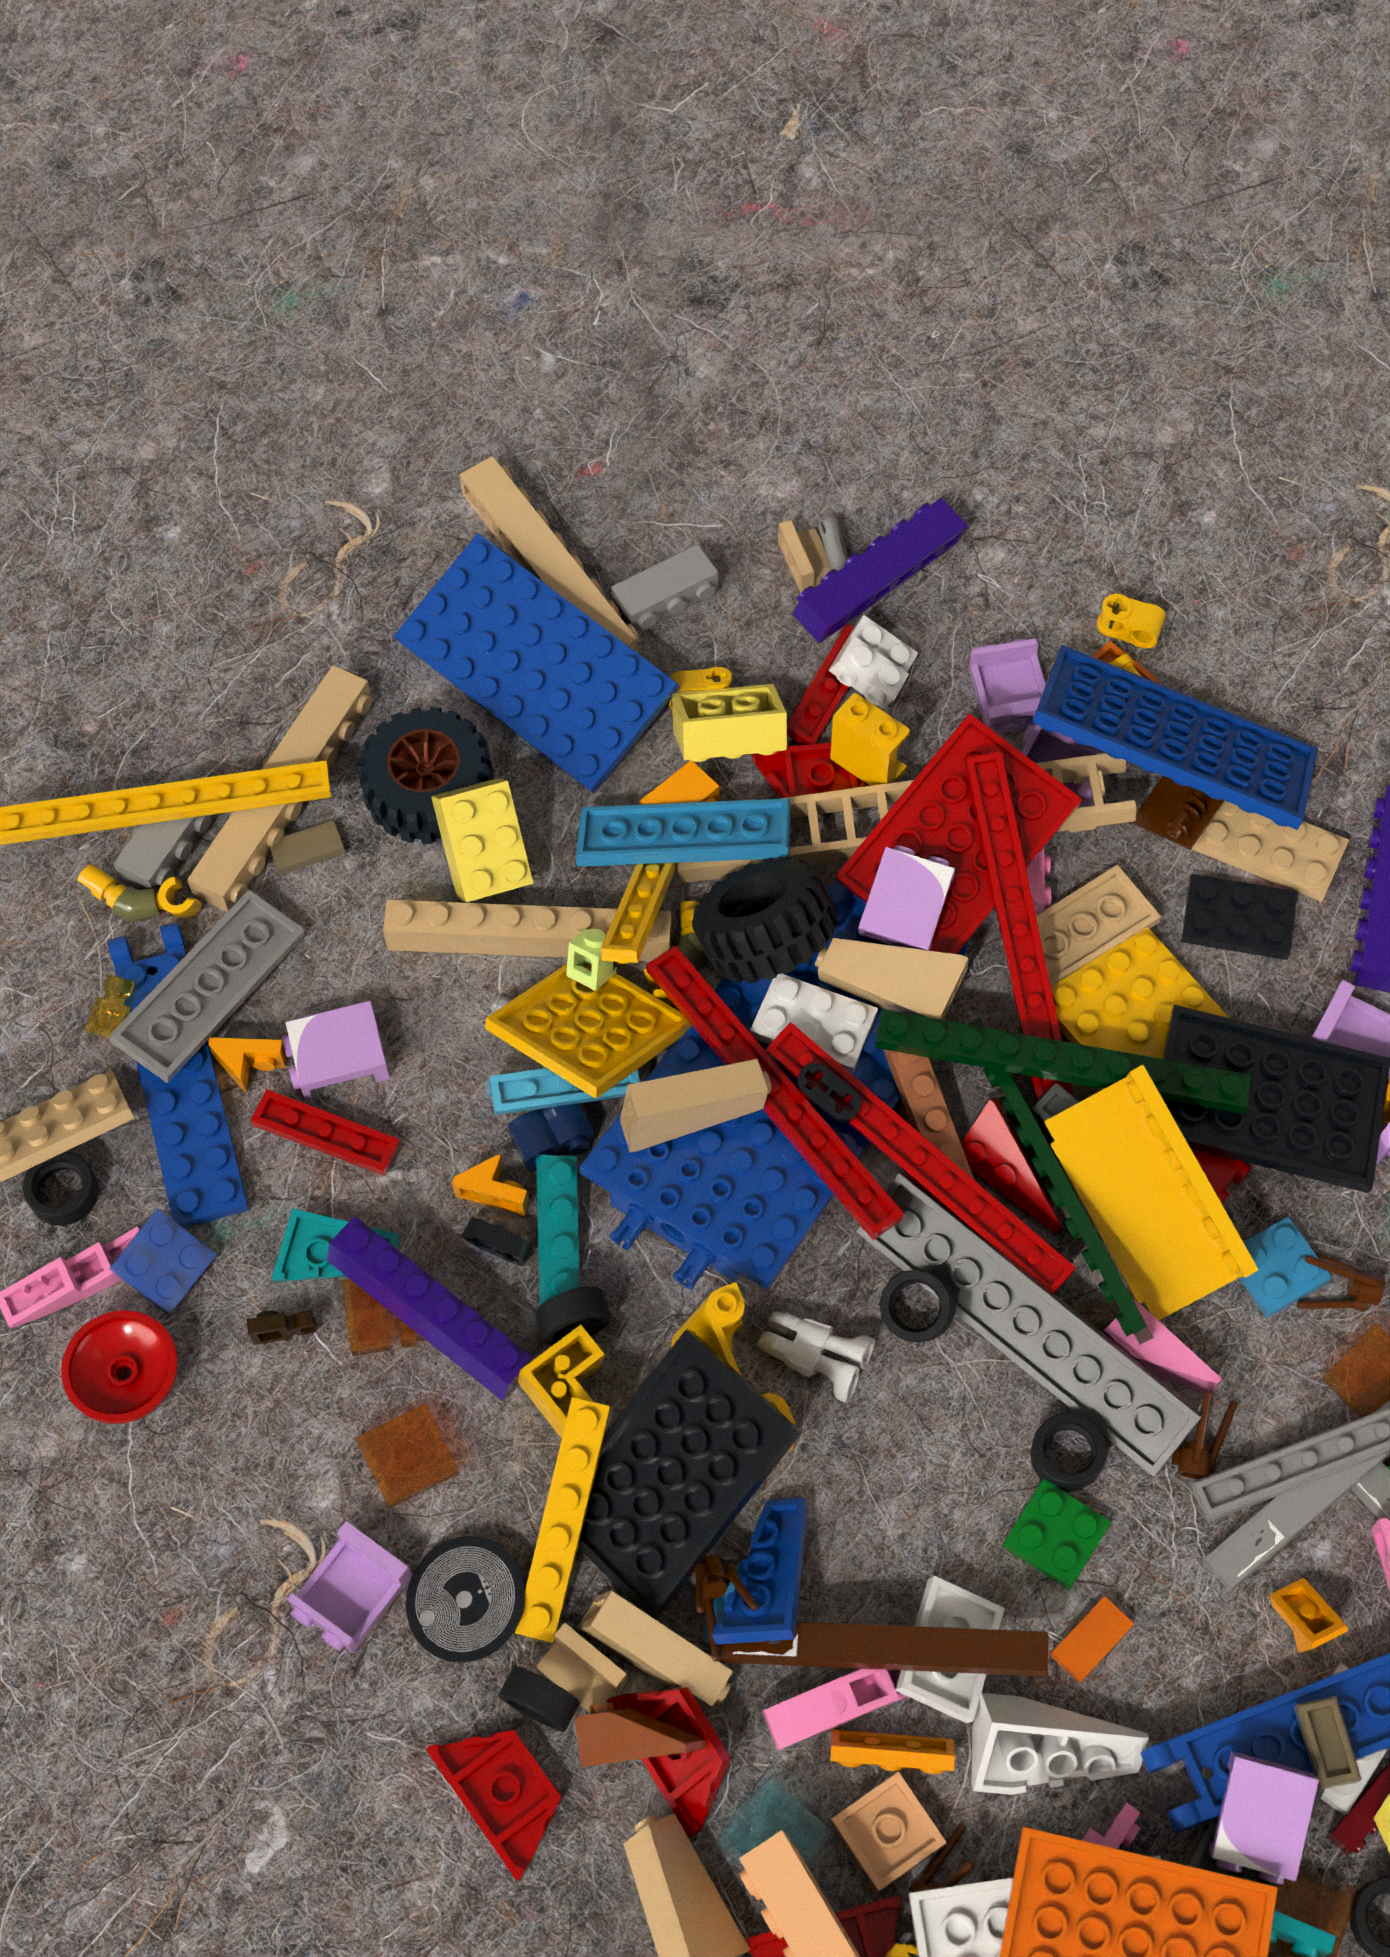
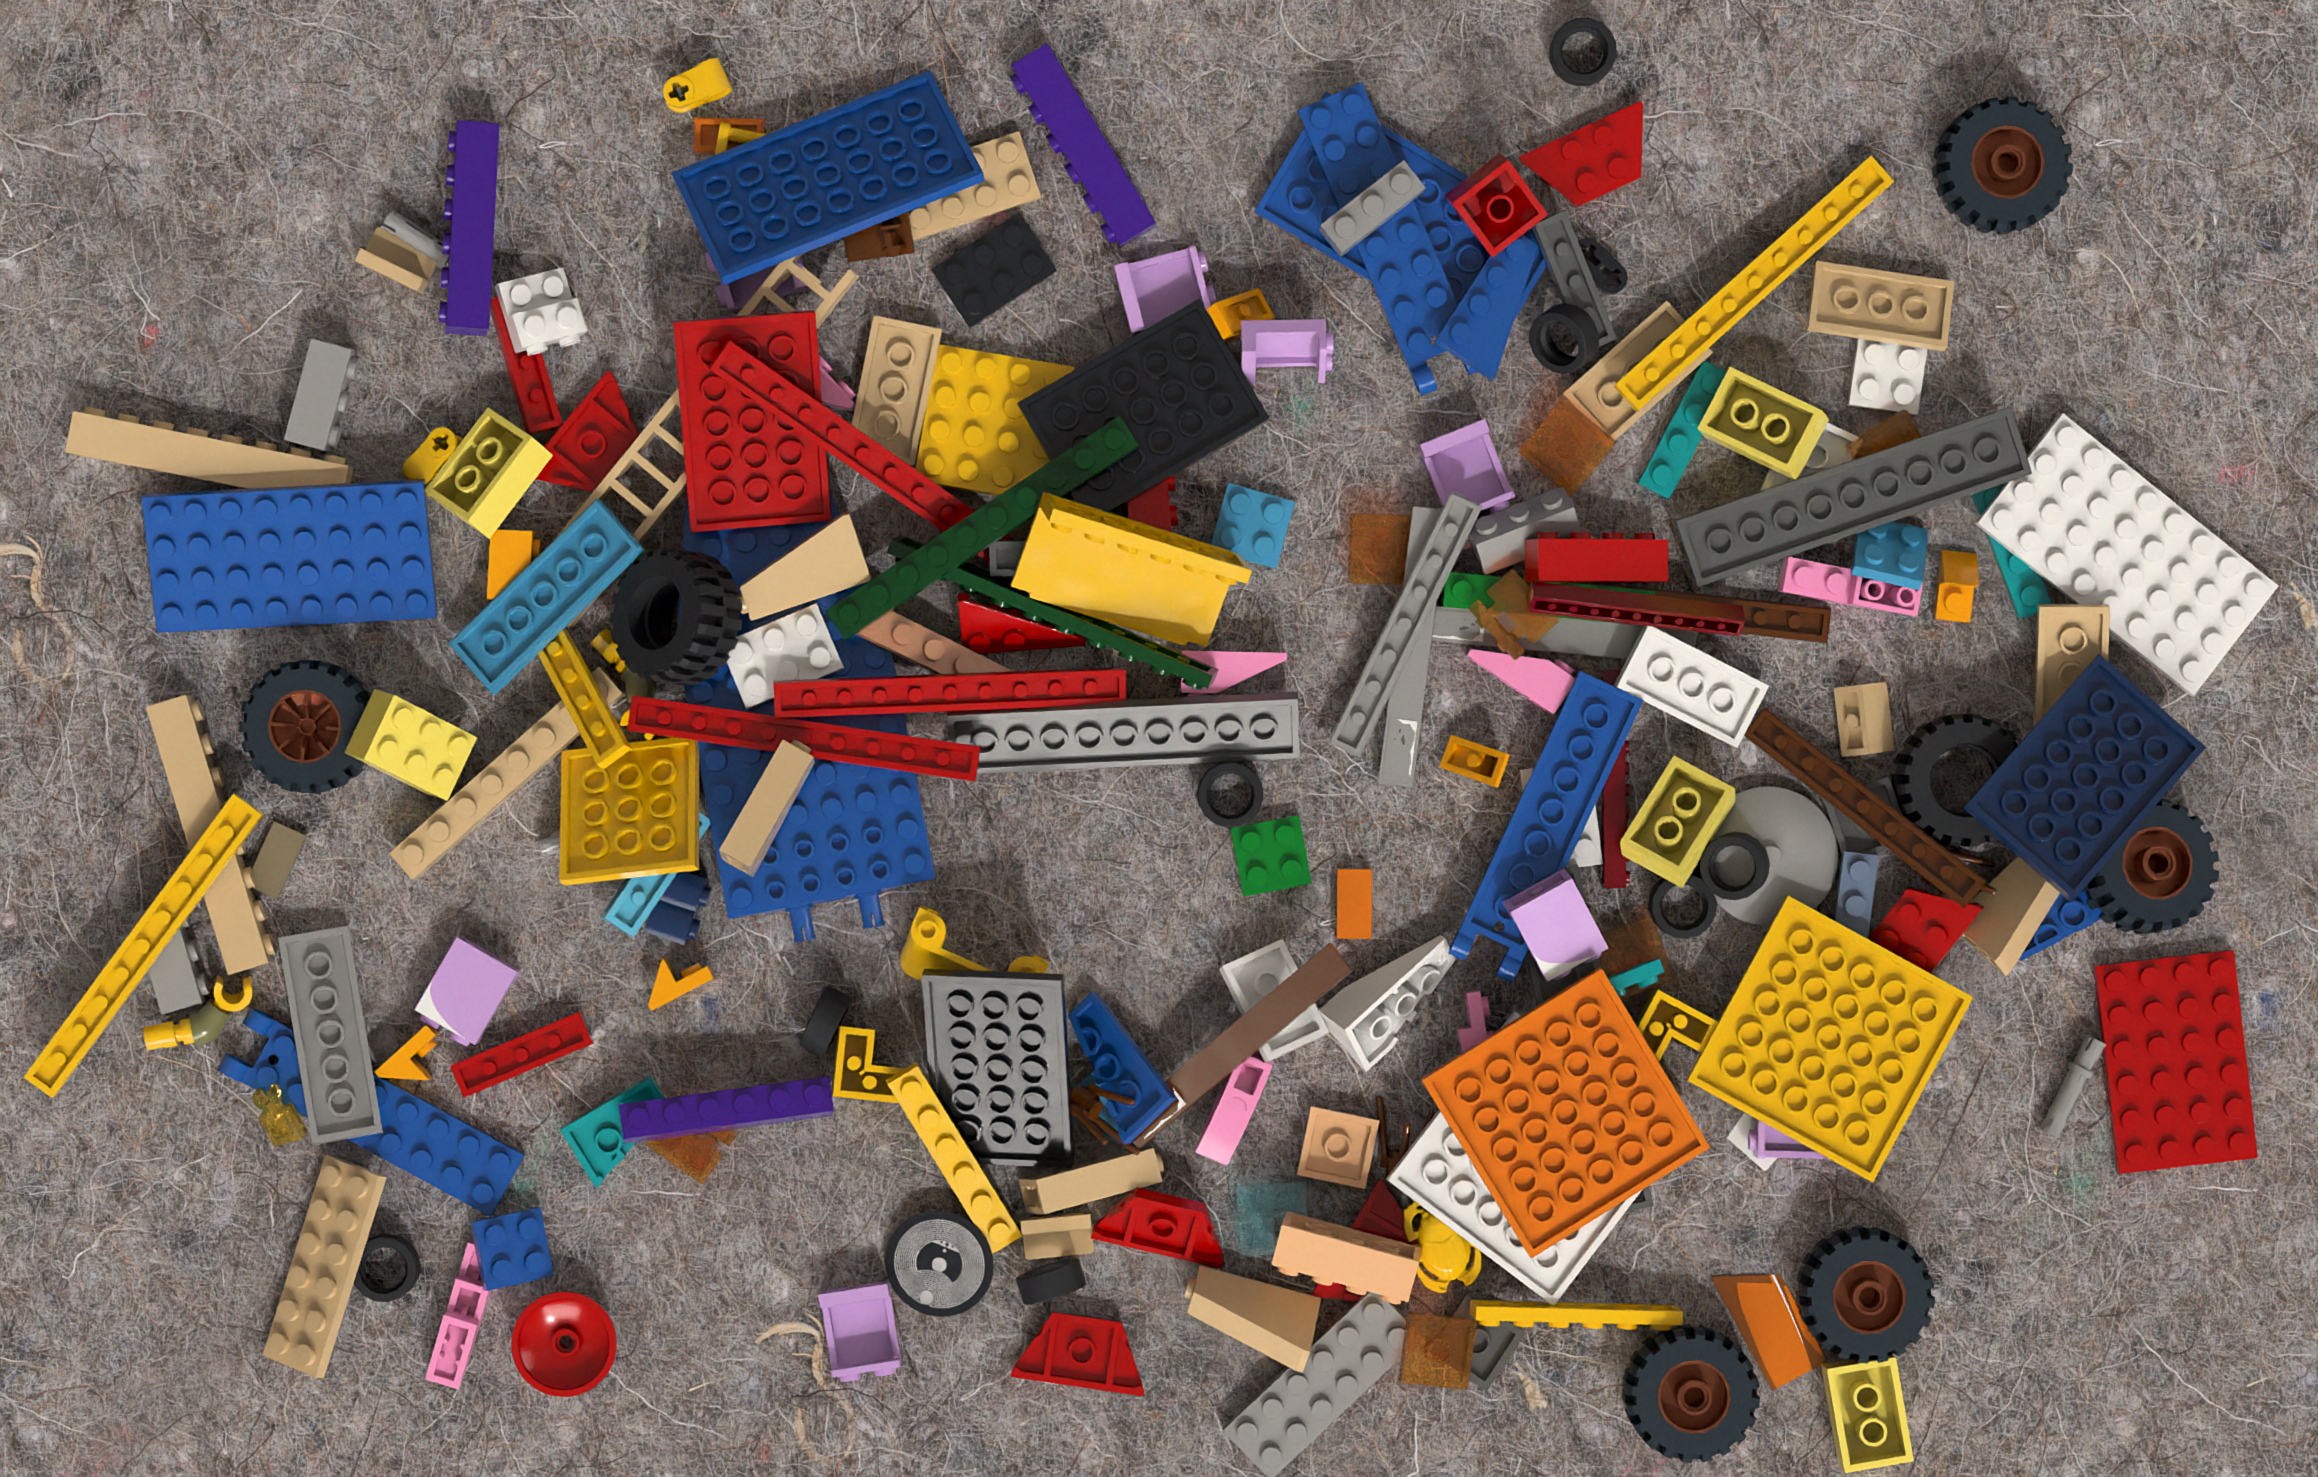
camera: 50 degrees left, 25 degrees up
dark brown plate [246,1310,317,1345] -> none
clear orange plate [356,1403,460,1509] -> none
black beam [462,1217,533,1266] -> none
teal plate [536,1155,580,1306] -> none
yellowish green brick [566,929,617,991] -> none
dark orange slope [575,1702,707,1767] -> none
white piece [757,1312,875,1403] -> none
black beam [798,1063,861,1123] -> none
yellow panel [830,693,910,786] -> none
light orange plate [830,1729,955,1774] -> none
lavender panel [858,845,955,951] -> none
black tyre [879,1269,955,1343] -> none
lavender panel [968,638,1046,734] -> none
reddish brown plant [1171,1392,1237,1480] -> none
dark tan tile [1294,1696,1362,1790] -> none
reddish brown plant [1297,1253,1385,1312] -> none

